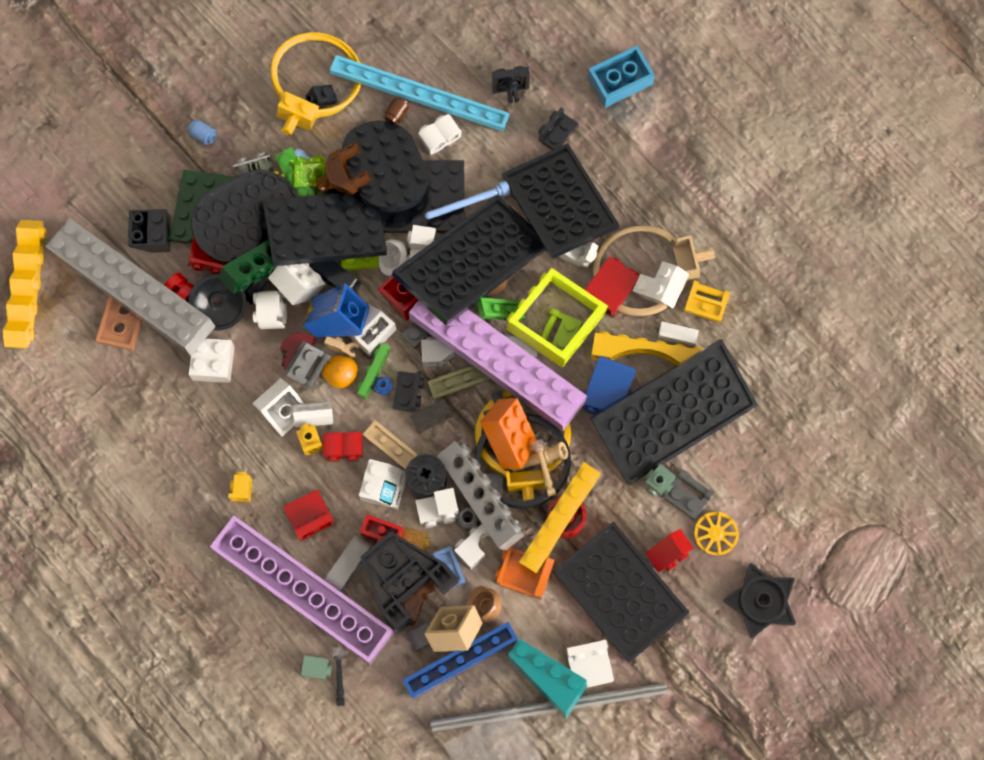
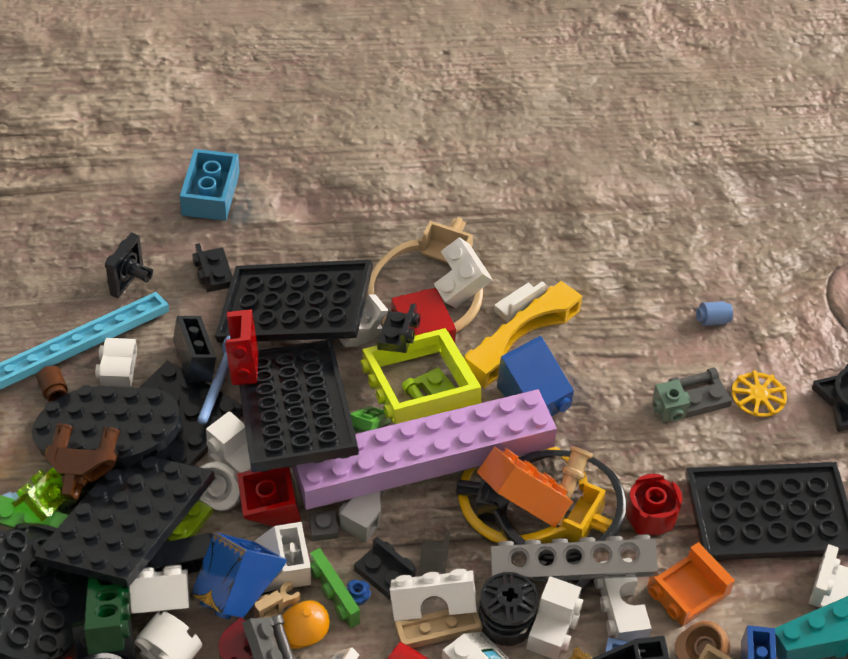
camera: 60 degrees left, 25 degrees down
olive plate [427,365,492,400] -> none
dark grey brick [458,508,478,531] -> none
yellow arch [520,462,601,574] -> none
tan piece [529,439,556,497] -> none
black plate [590,339,758,485] -> none
red brick [646,529,694,573] -> none
yellow plate [684,280,730,323] -> none
none -> black brick [173,316,216,383]
none -> red panel [225,309,258,385]
none -> black bracket [377,304,420,353]
none -> white arch [390,569,477,621]
none -> medium blue brick [696,301,733,326]

